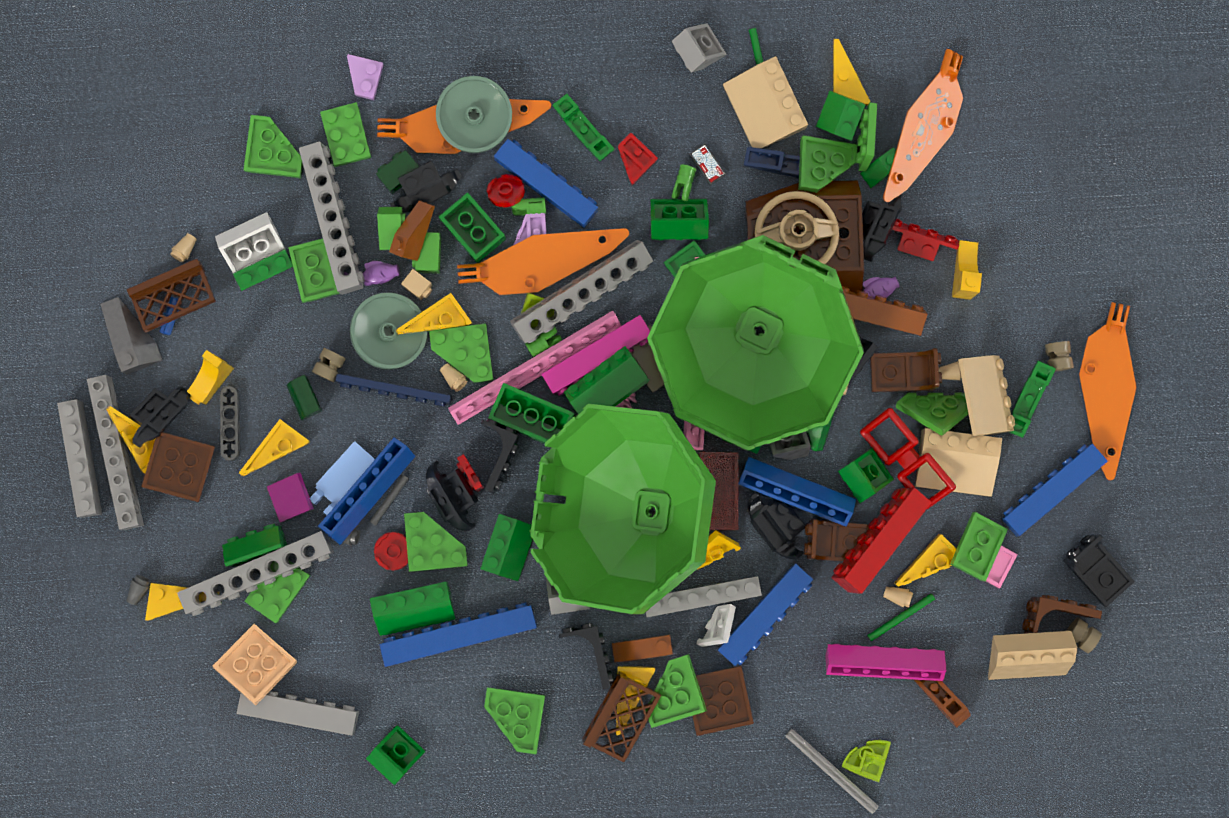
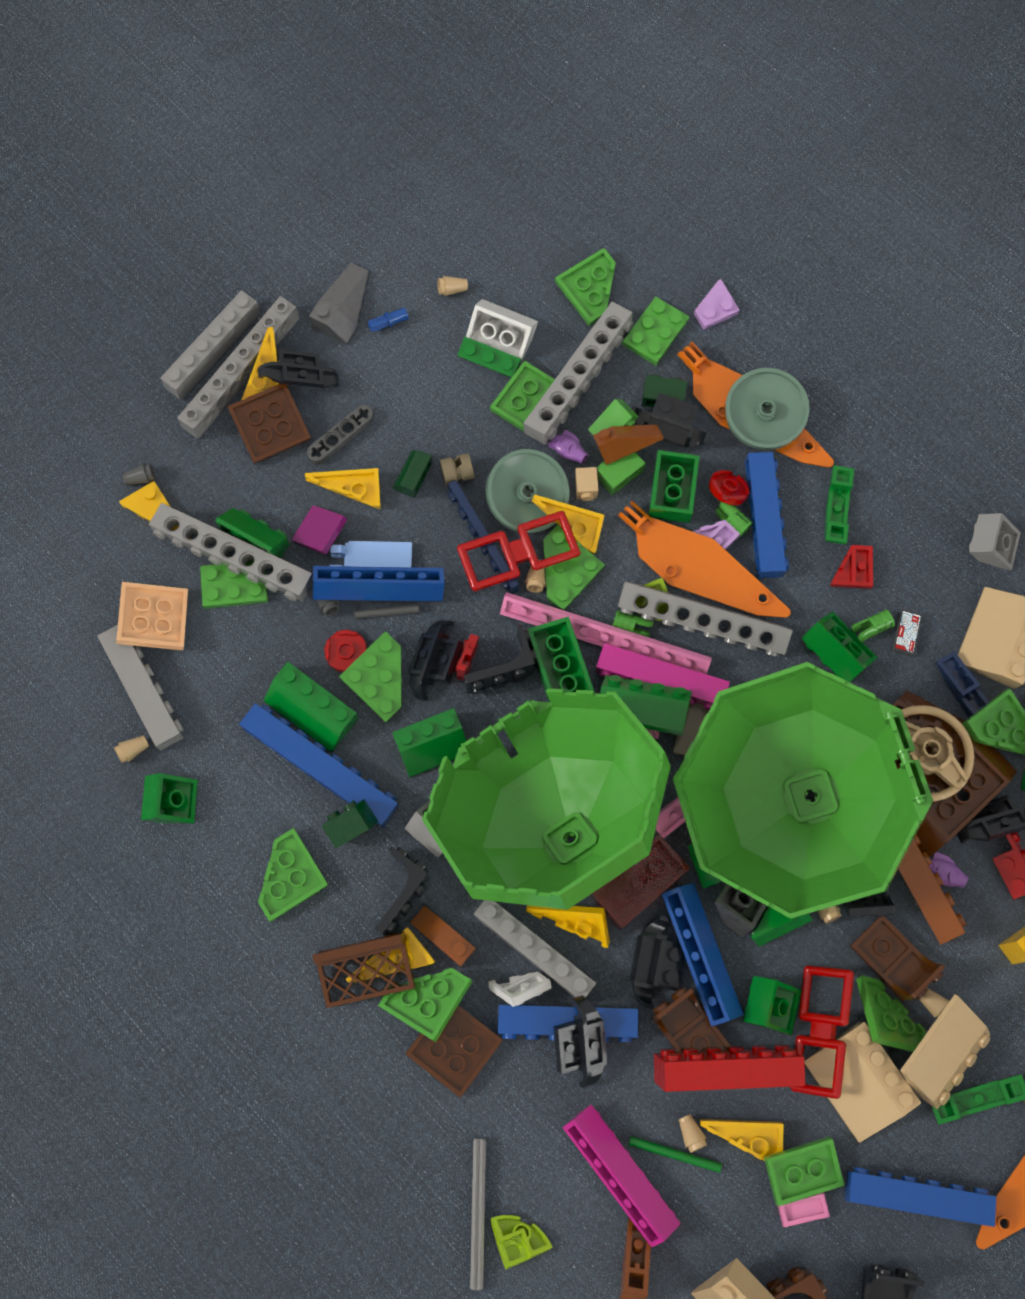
camera: 50 degrees right, 10 degrees down
reddish brown fence [126,259,216,333] -> none
yellow arch [187,350,234,405] -> none
none -> tan cone [114,735,149,763]
none -> dark green brick [322,799,378,848]
none -> red bar [457,511,581,591]
none -> black plate [554,995,607,1088]

